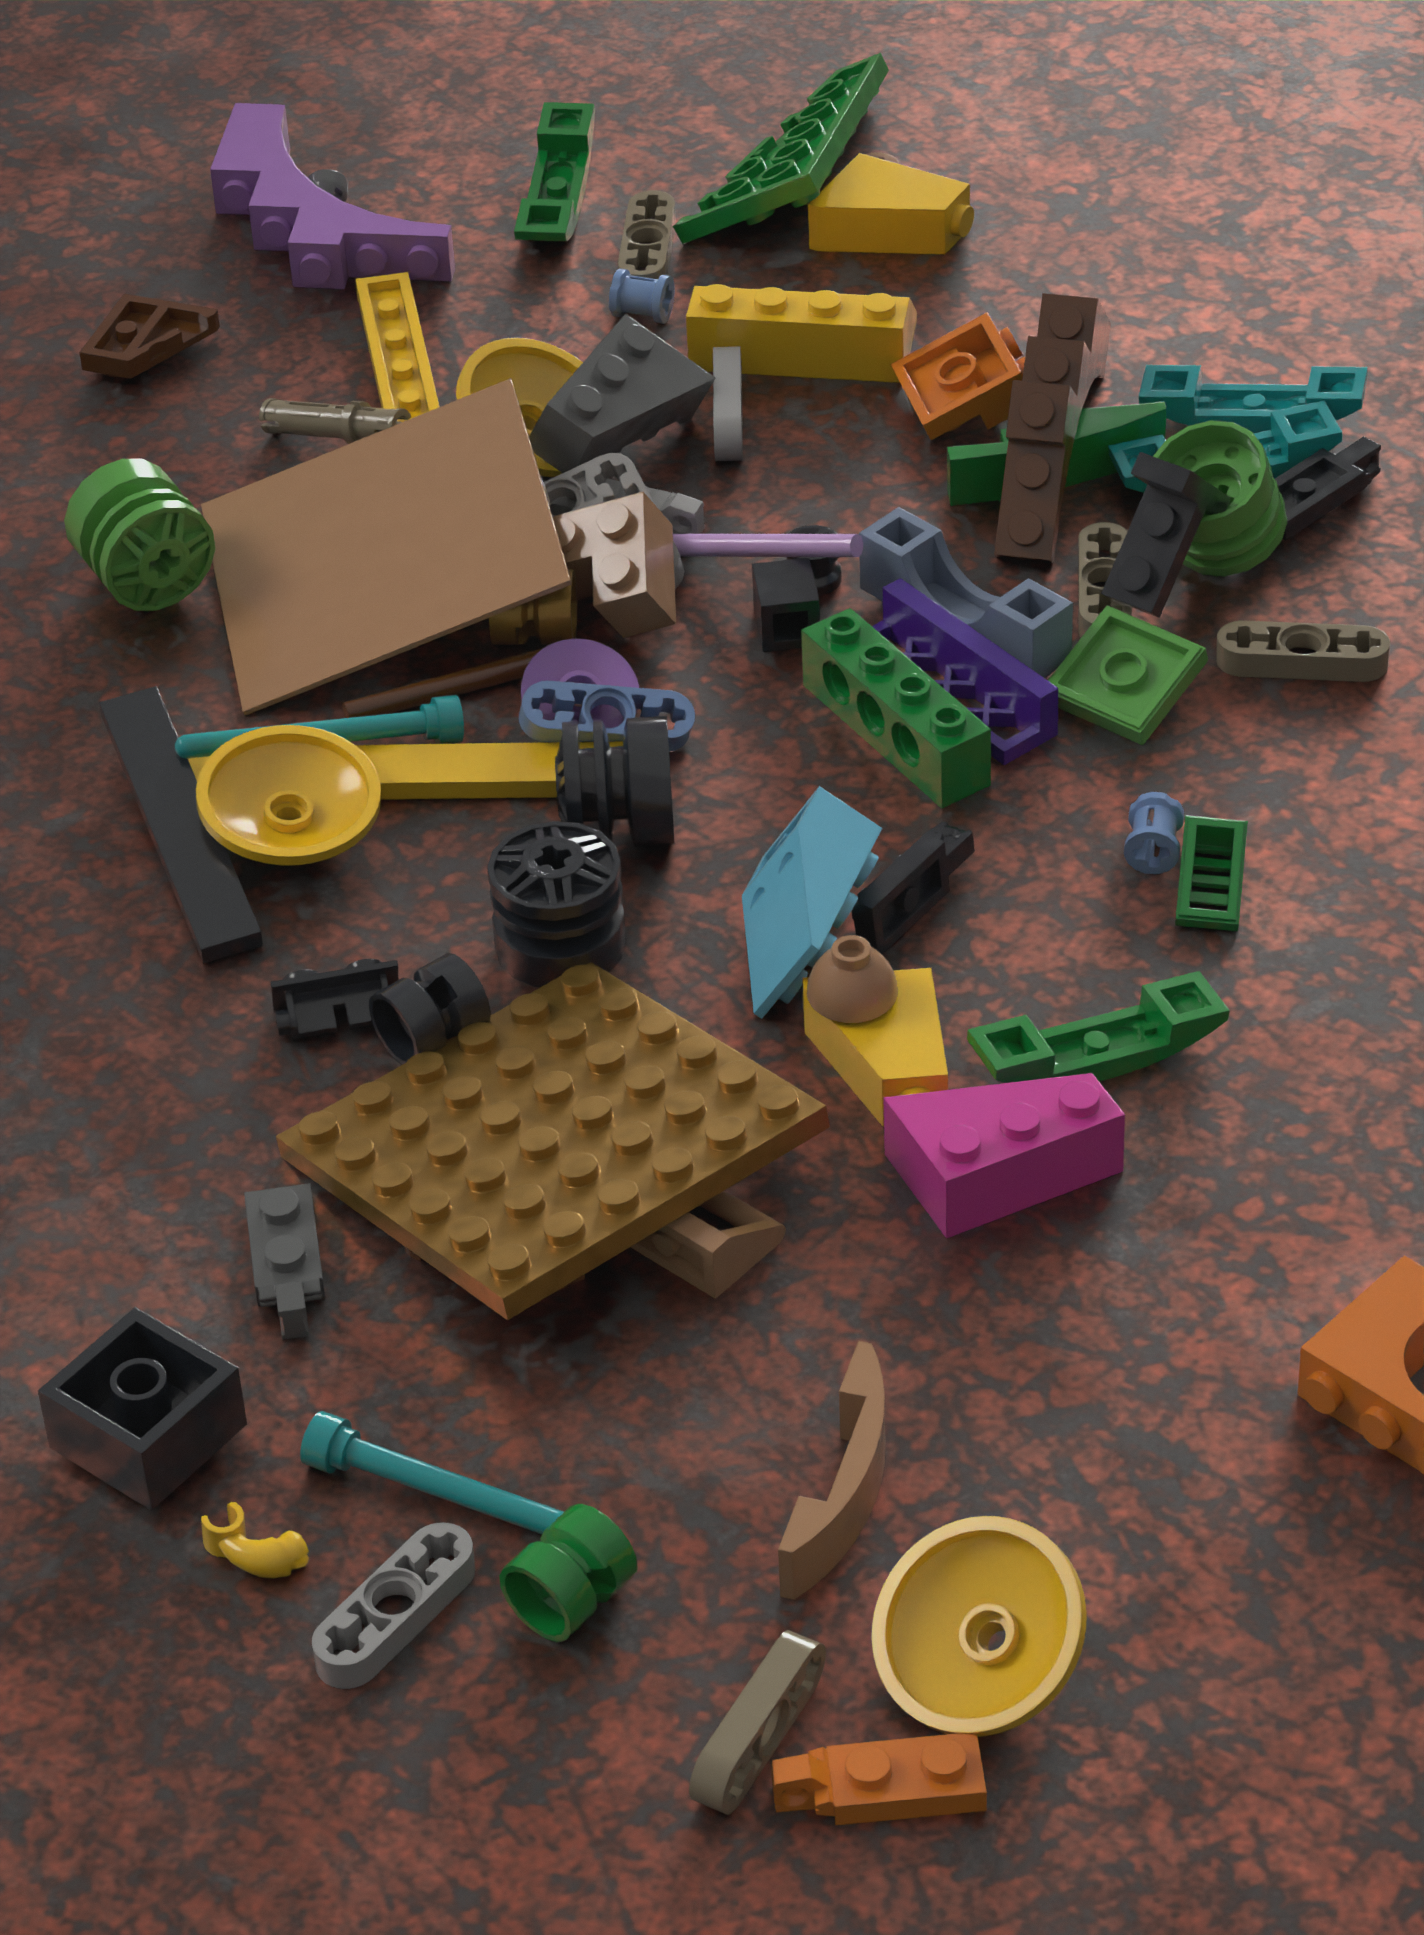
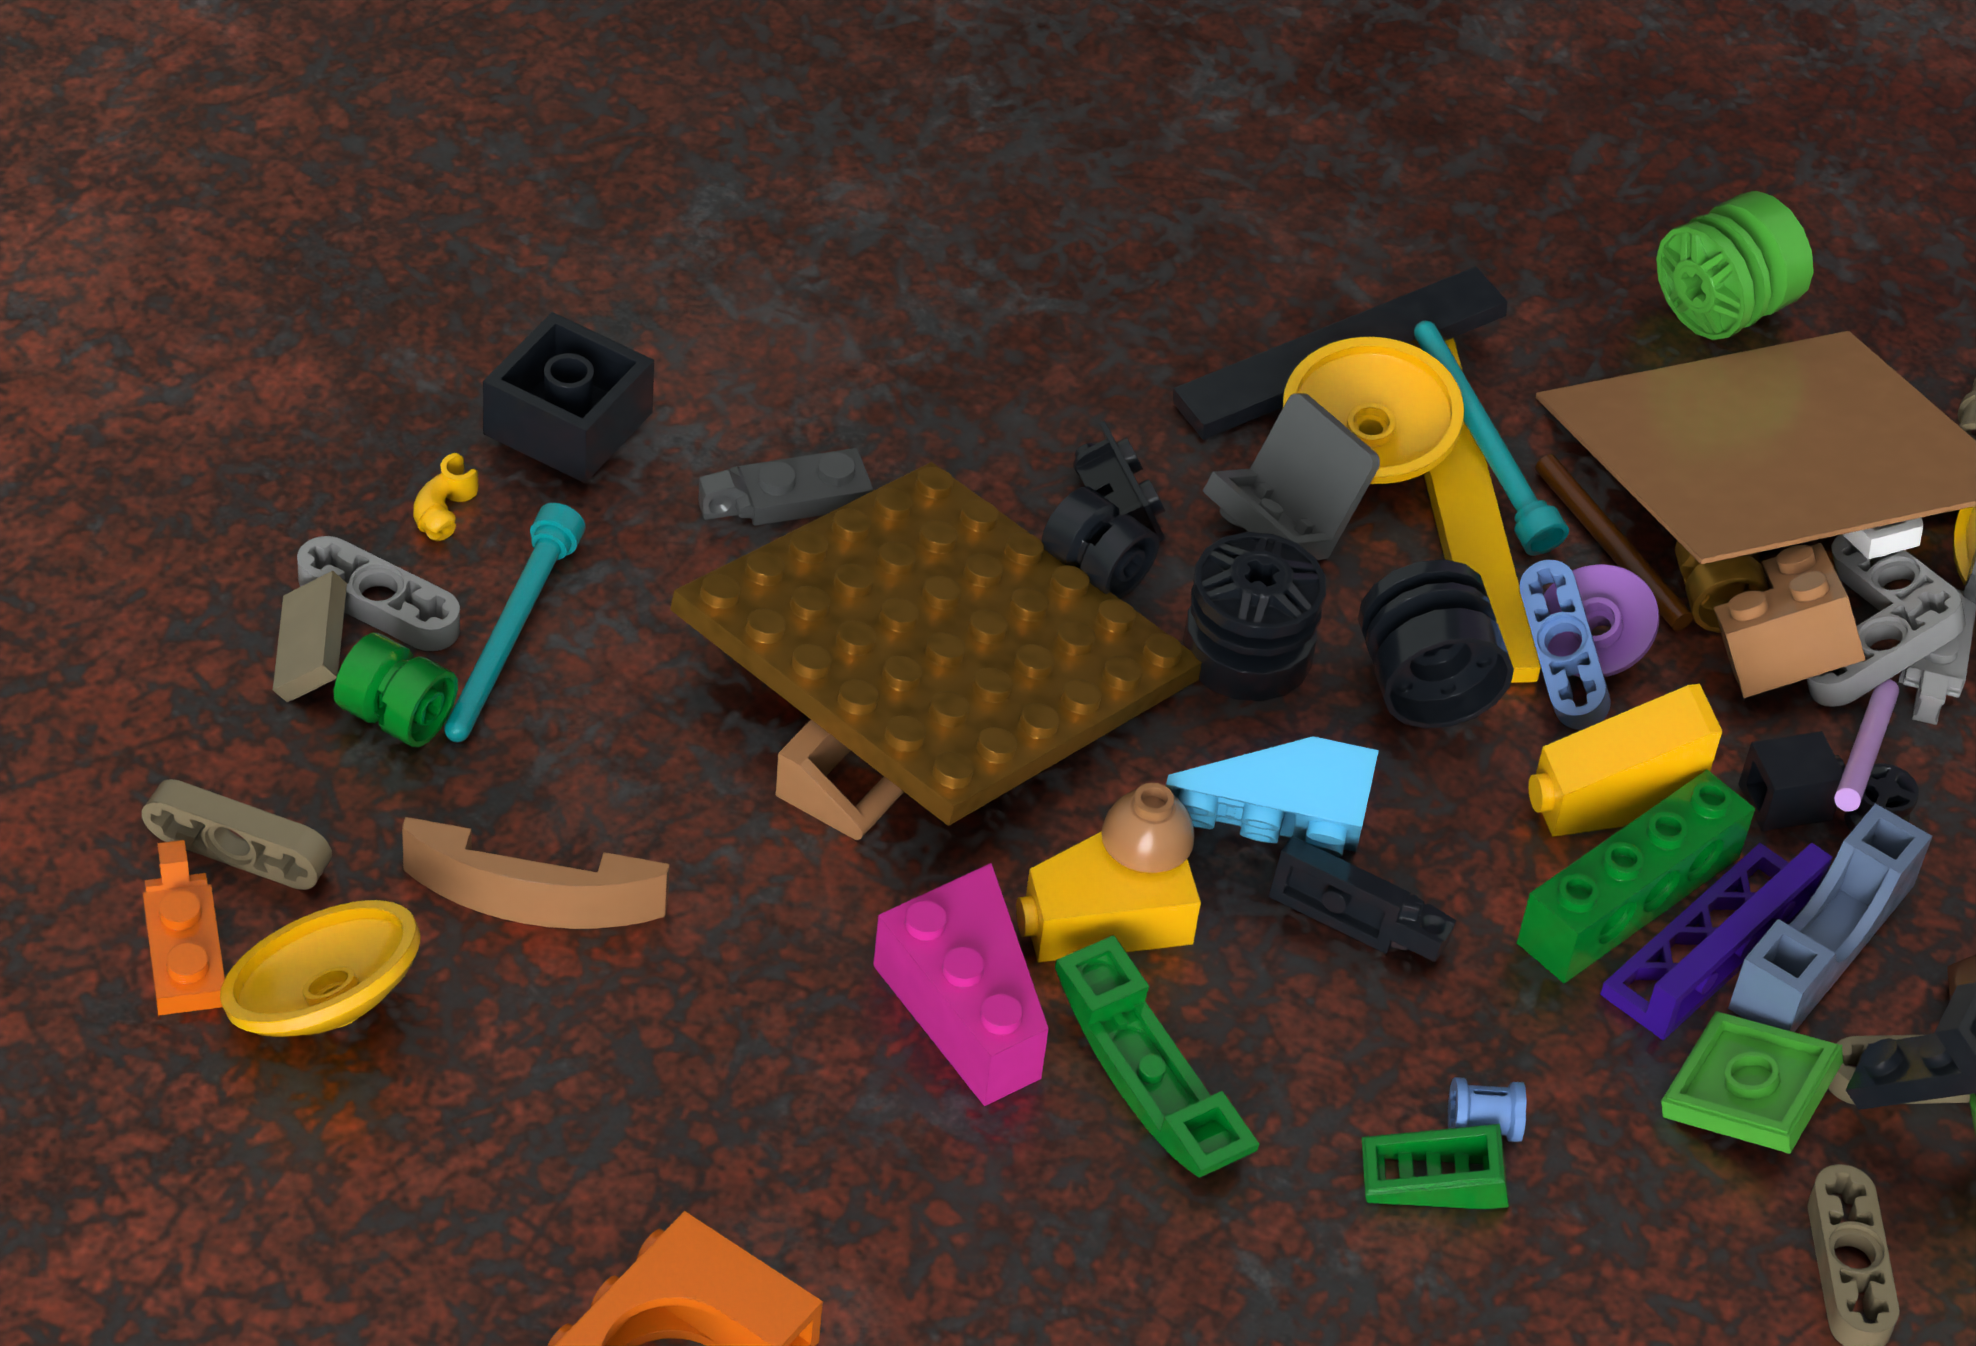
camera: 75 degrees right, 5 degrees up
none -> dark tan tile [273,571,347,702]
none -> dark grey bracket [1203,393,1380,560]
none -> yellow slope [1528,683,1722,837]

